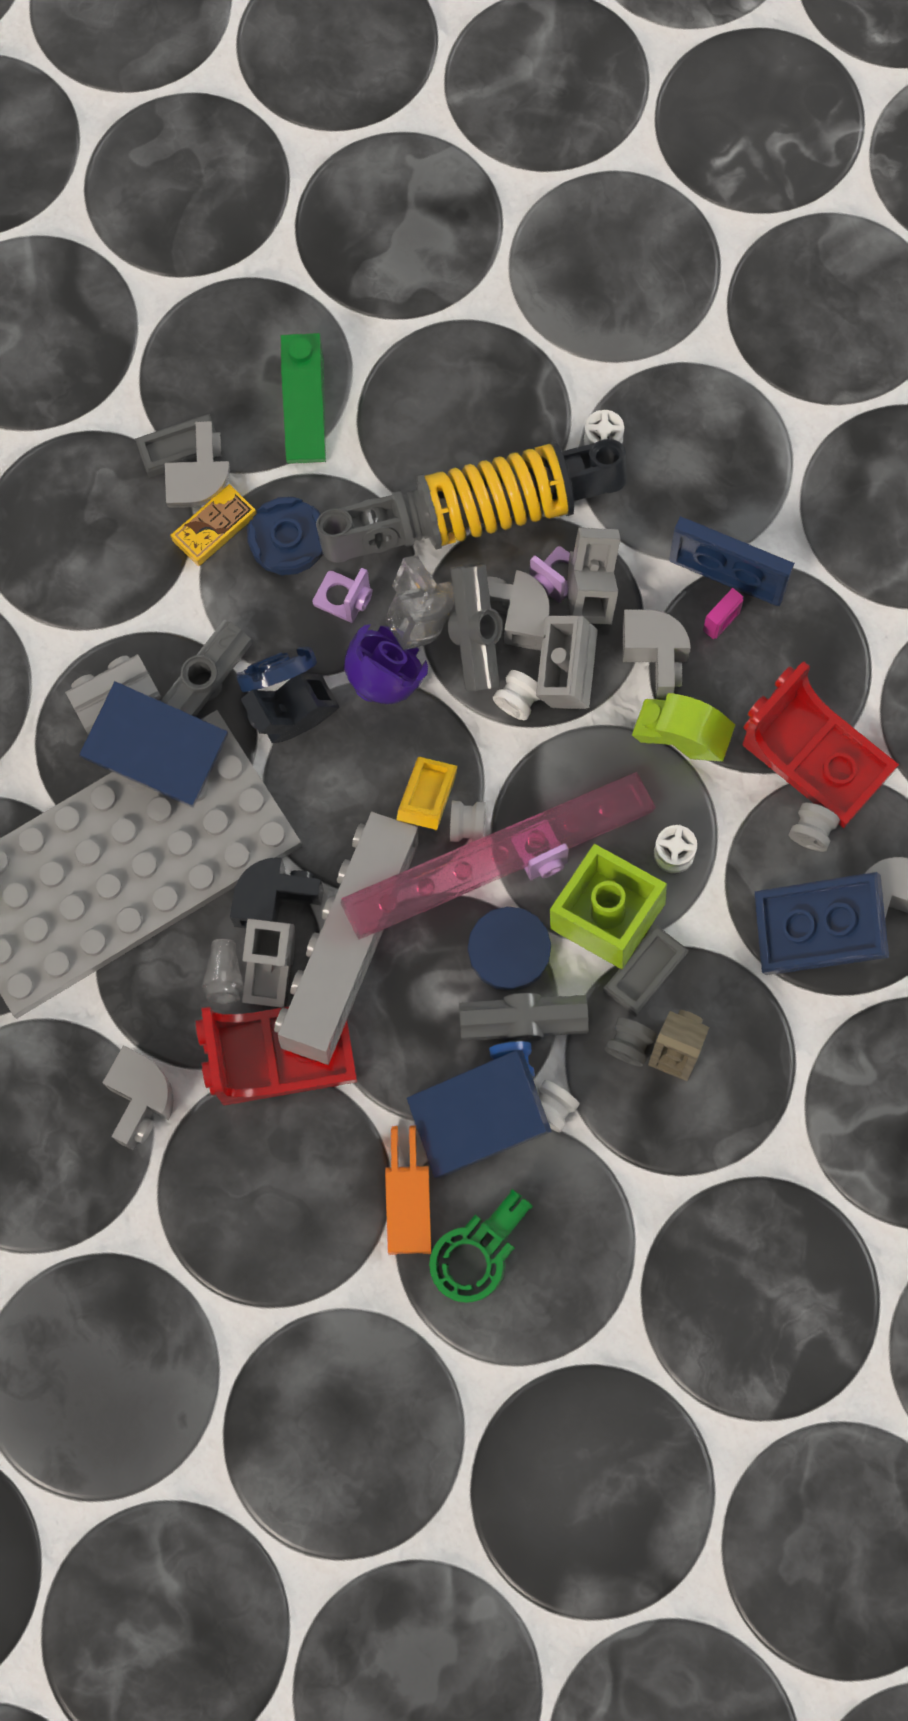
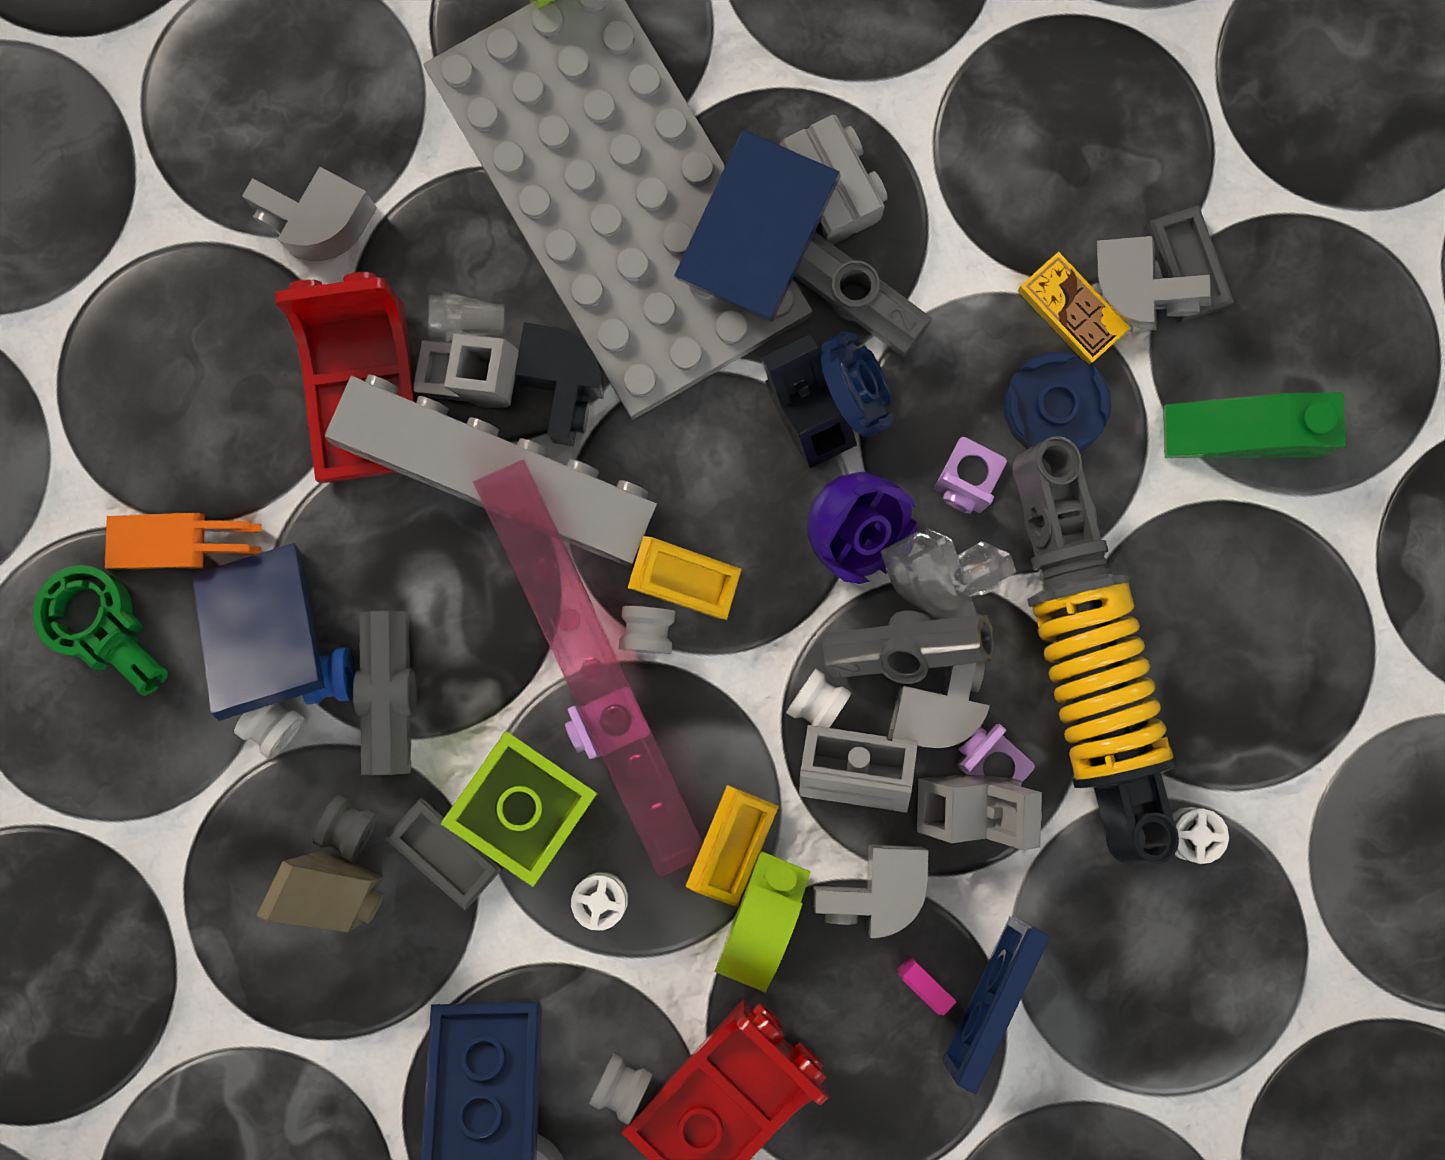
camera: 90 degrees right, 10 degrees up
dark blue tile [468,906,551,990] -> none
none -> yellow tile [686,785,779,907]

